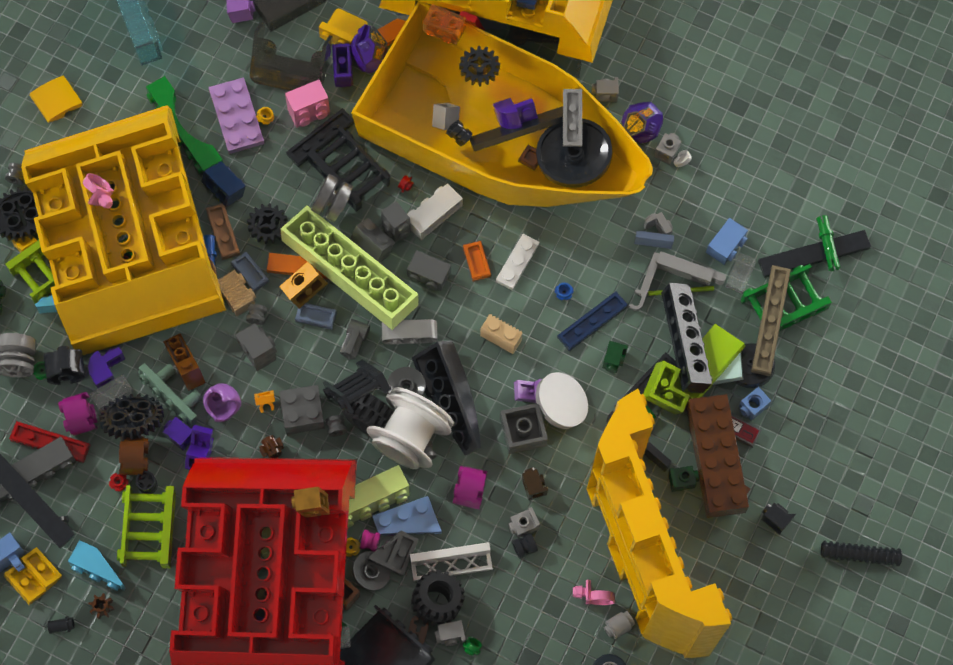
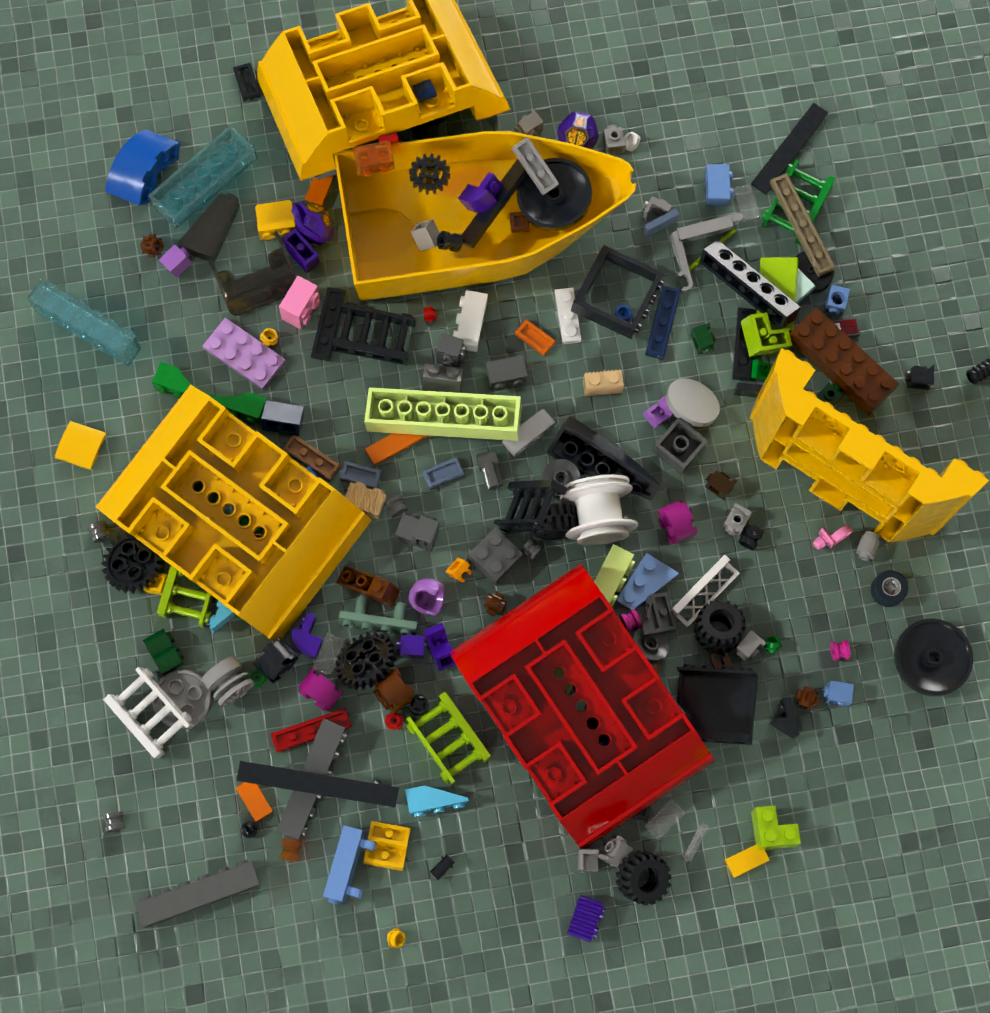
camera: 40 degrees left, 5 degrees up
bright pink piece [83,173,114,209] -> none
reddish brown gear [88,593,114,619] -> none
black gear [247,203,288,244] -> none
pearl gold brick [279,262,328,309] -> none
pearl gold brick [292,487,330,518] -> none
flat silver wheel [311,174,353,223] -> none
green pin [816,215,841,271] -> none
none -> black window [571,245,664,339]

